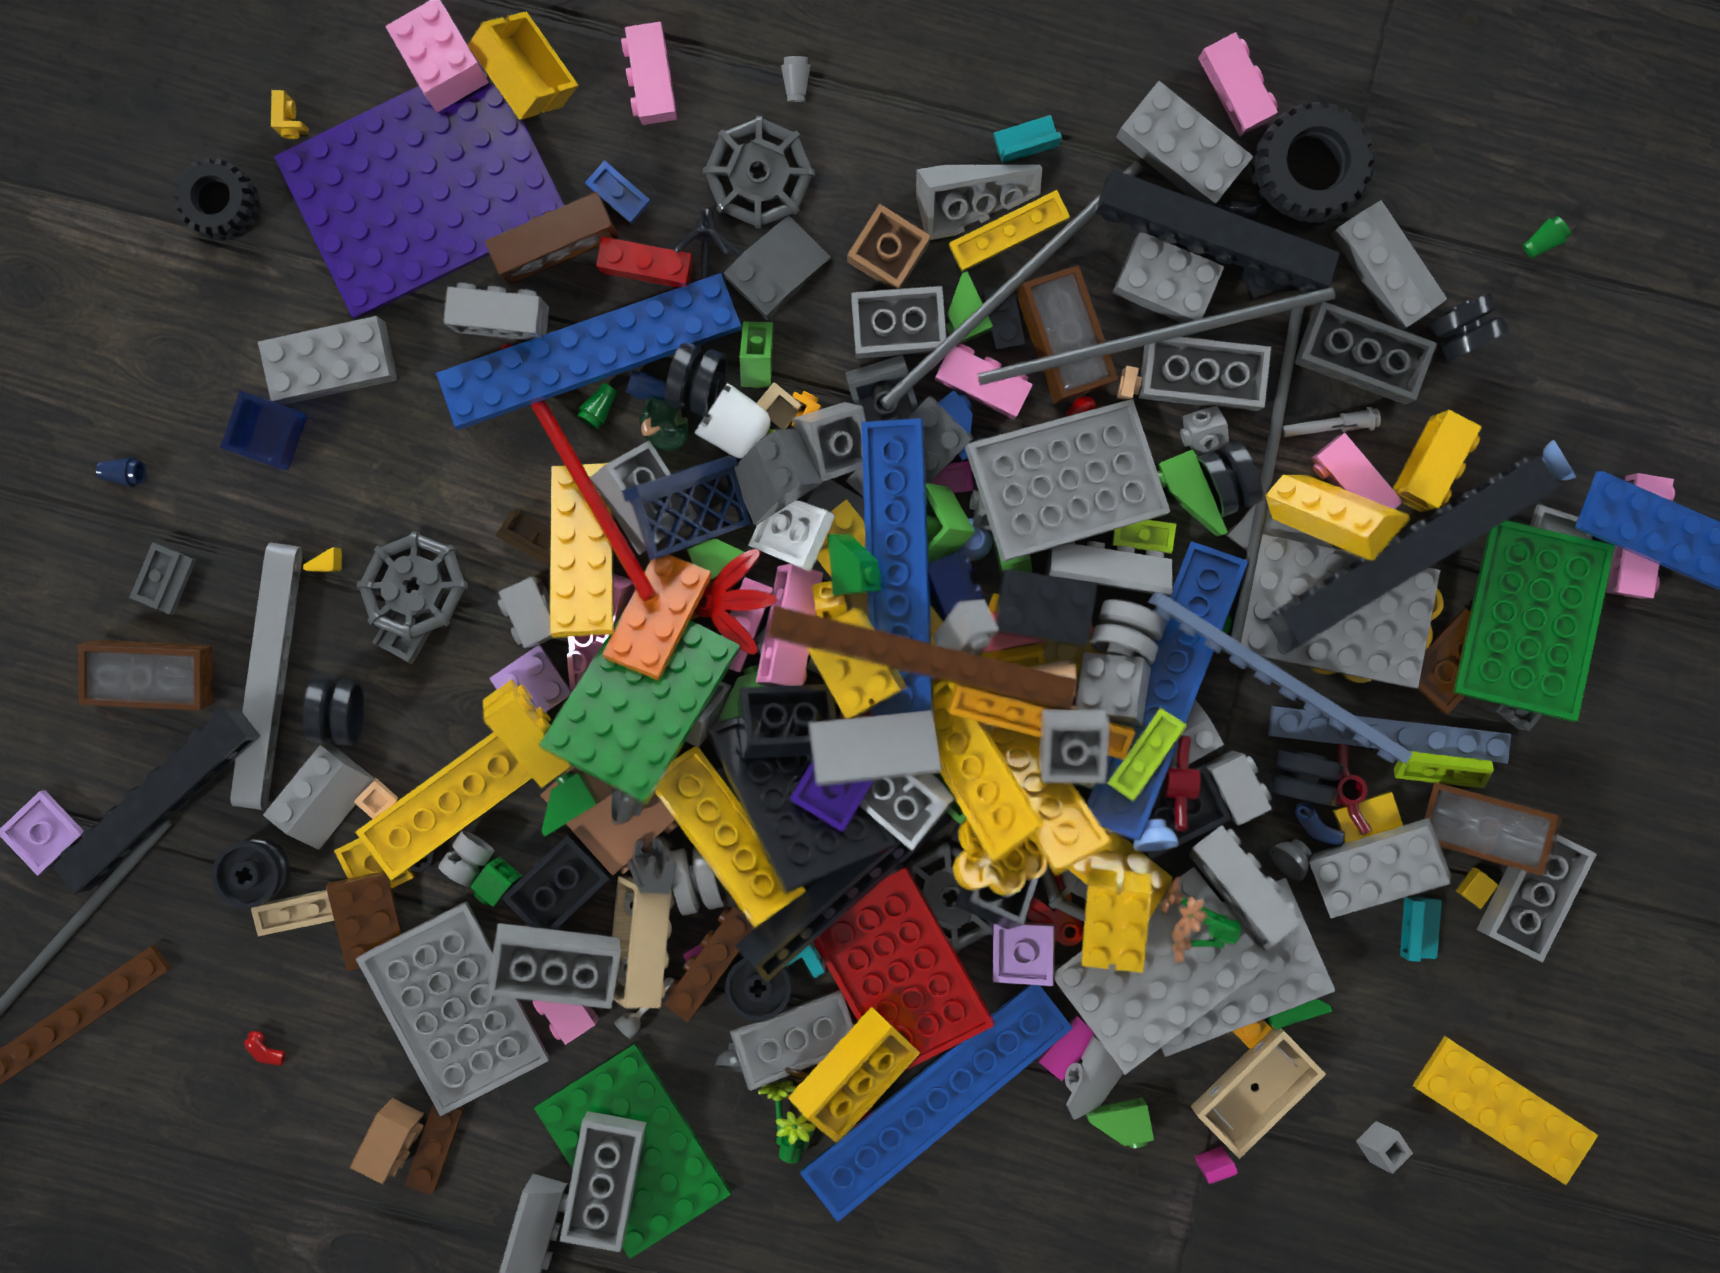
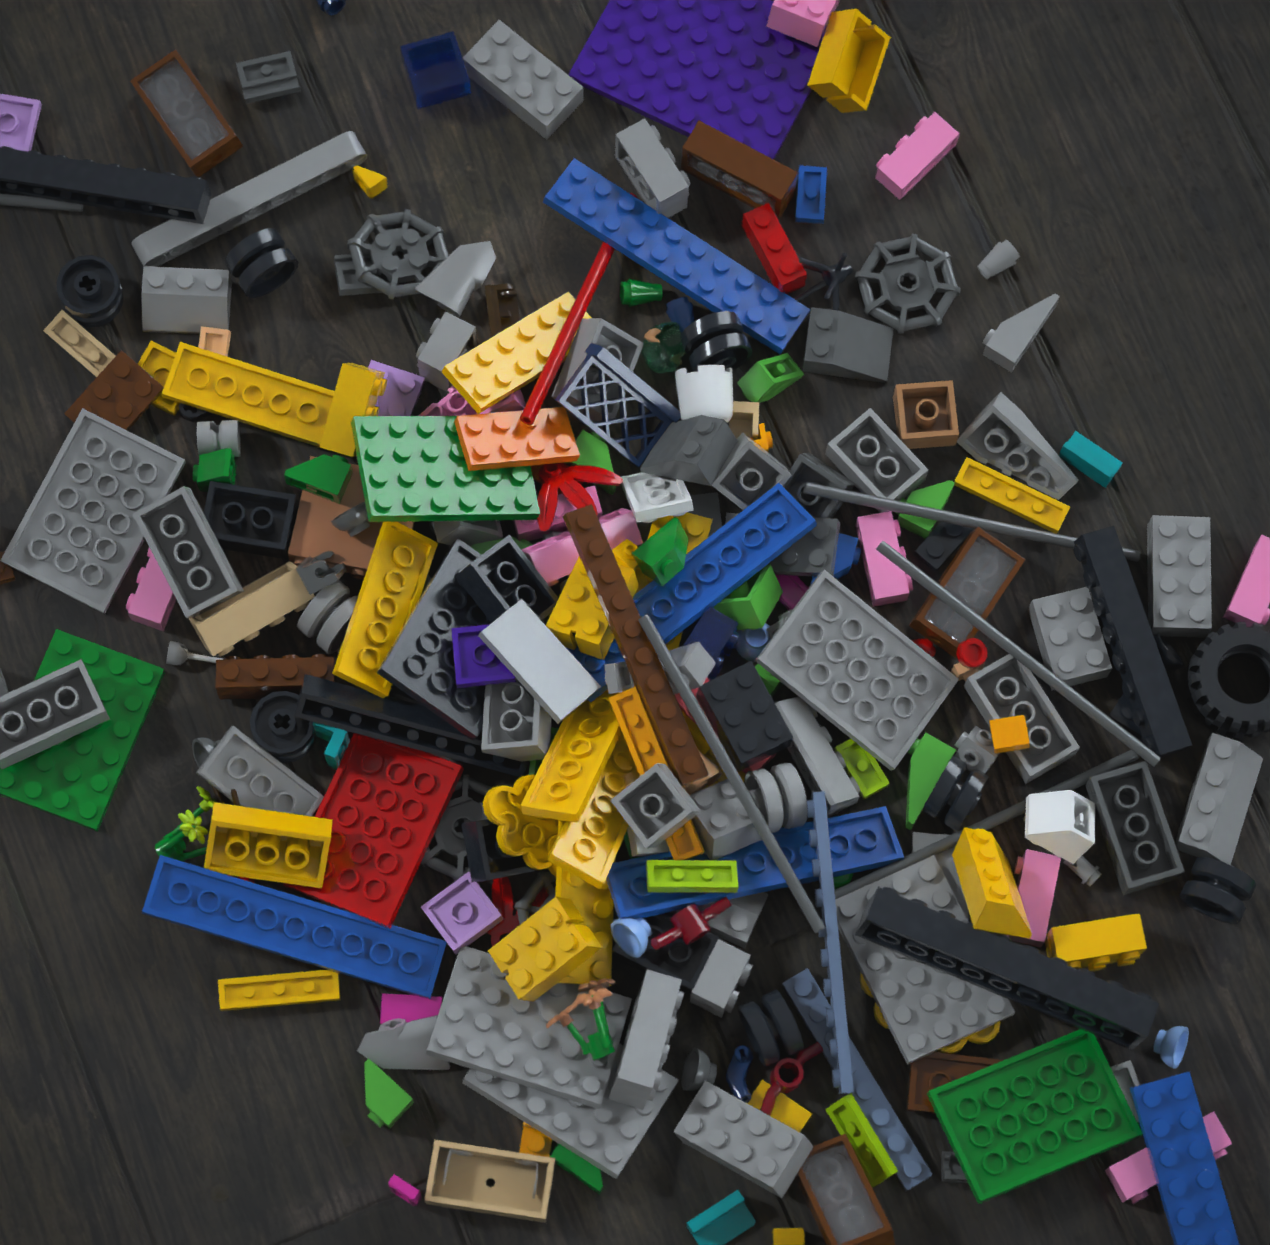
camera: 45 degrees right, 15 degrees down
none -> yellow plate [218,970,340,1011]
none -> light grey panel [415,241,496,316]
none -> light grey plate [604,661,634,694]
none -> dark grey piece [638,614,826,933]
none -> red tile [956,638,988,668]
none -> light grey slope [983,294,1060,373]
none -> light orange panel [989,715,1030,754]
none -> white slope [1025,790,1095,864]

